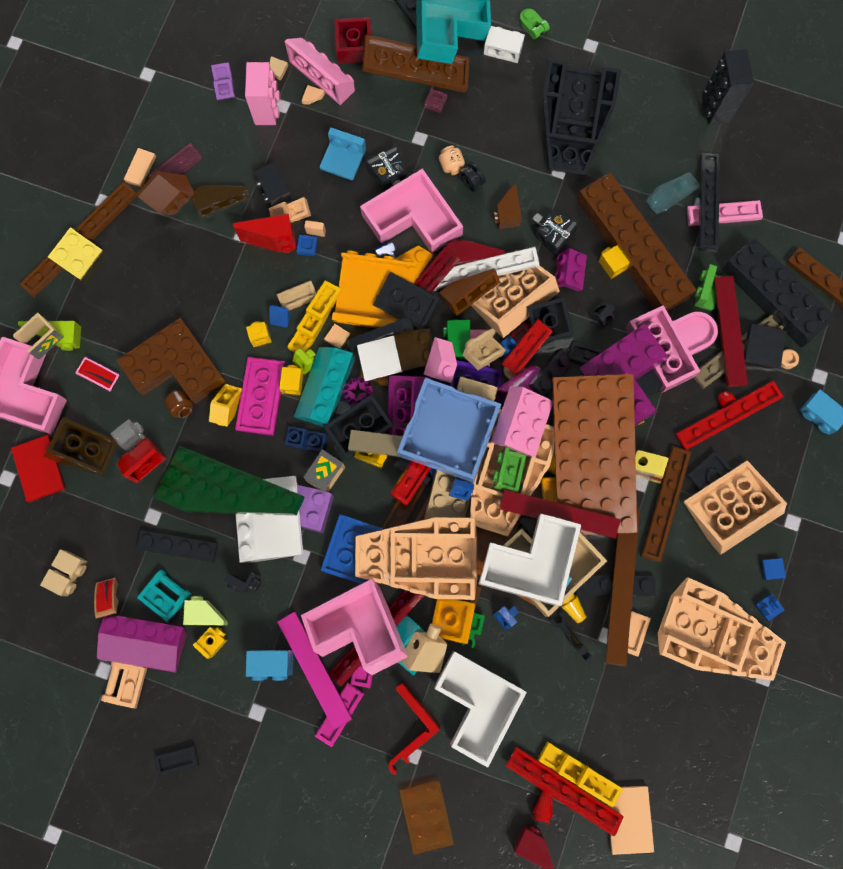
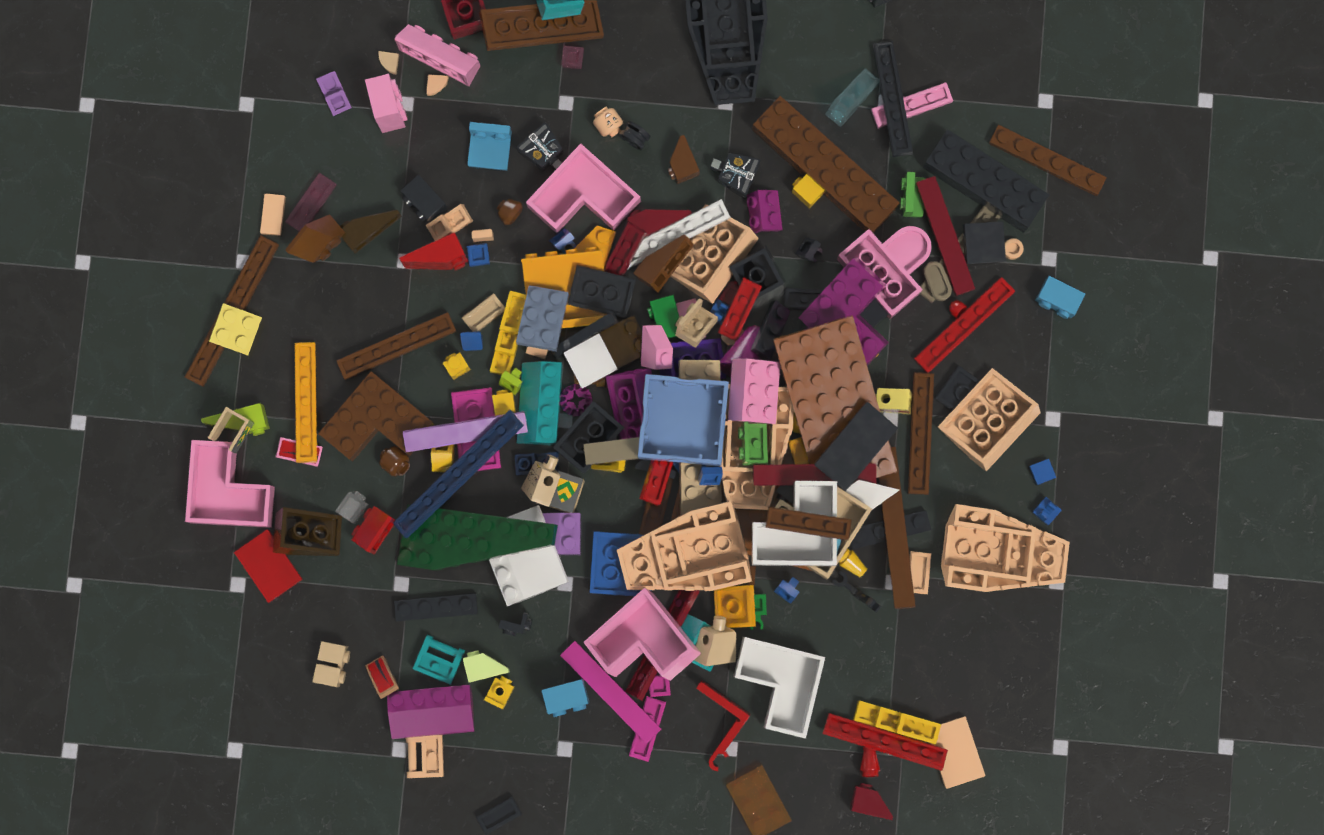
camera: 15 degrees left, 5 degrees up
none -> light orange tile [295,342,317,463]
none -> reddish brown plate [337,312,457,380]
none -> dark blue tile [393,410,524,538]
none -> medium lavender tile [403,411,528,452]
none -> reddish brown cone [497,199,523,225]
none -> sand blue plate [516,285,569,352]
none -> tan torso [521,454,560,507]
none -> reddish brown tile [765,507,852,541]
none -> black tile [813,401,898,491]
none -> white sticker [845,480,899,509]
none -> dark tan tile [923,261,952,301]

